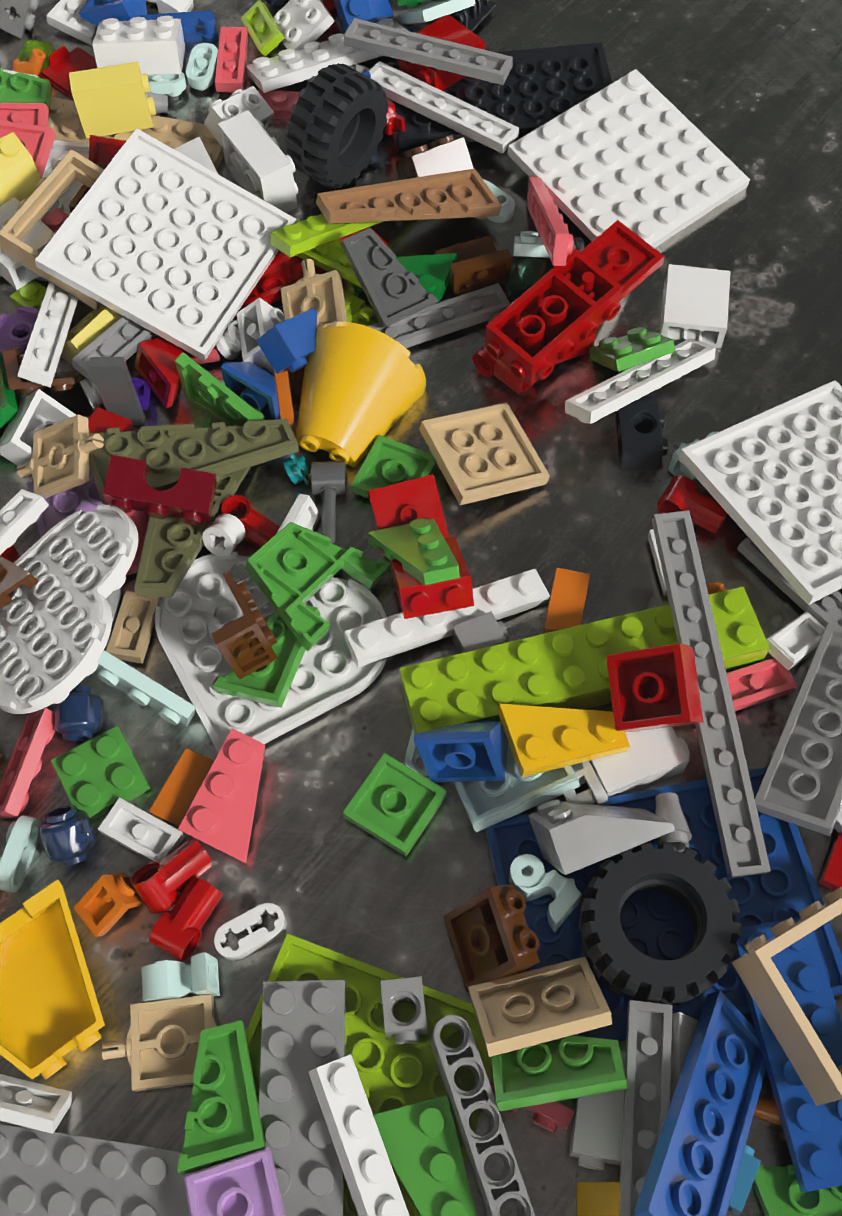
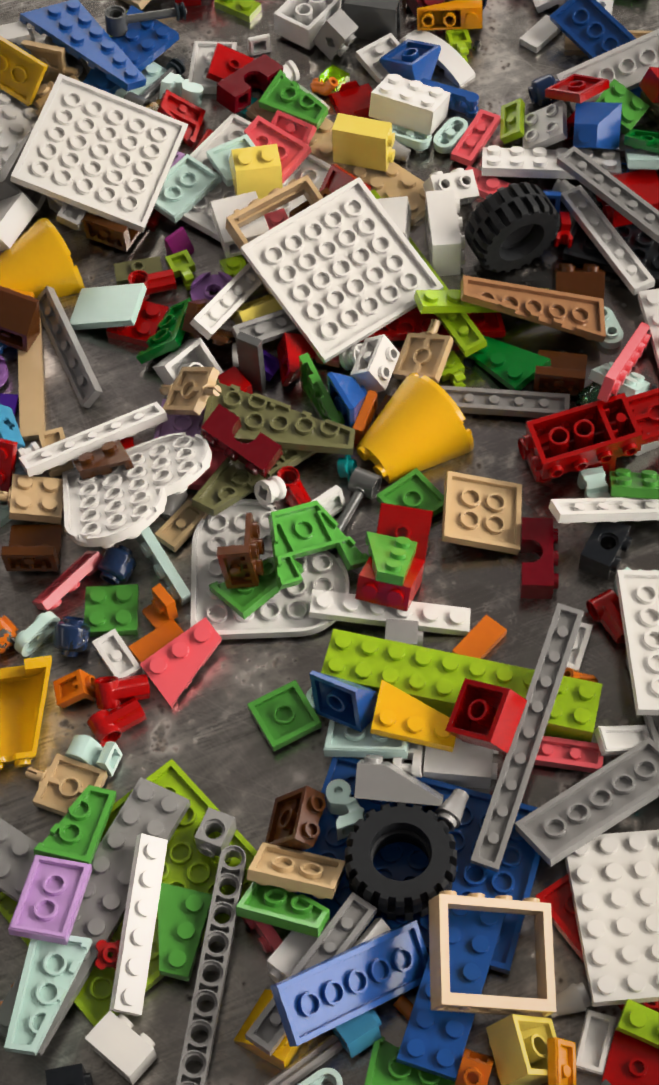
camera: 30 degrees right, 5 degrees down
white beam [214,903,287,961] -> none
blue slope [256,308,317,374] -> none
dark grey wing [340,228,439,328] -> none
none -> orange bracket [142,583,178,629]
none -> dark red arch [520,517,559,599]
none -> light aqua leg [577,466,611,498]

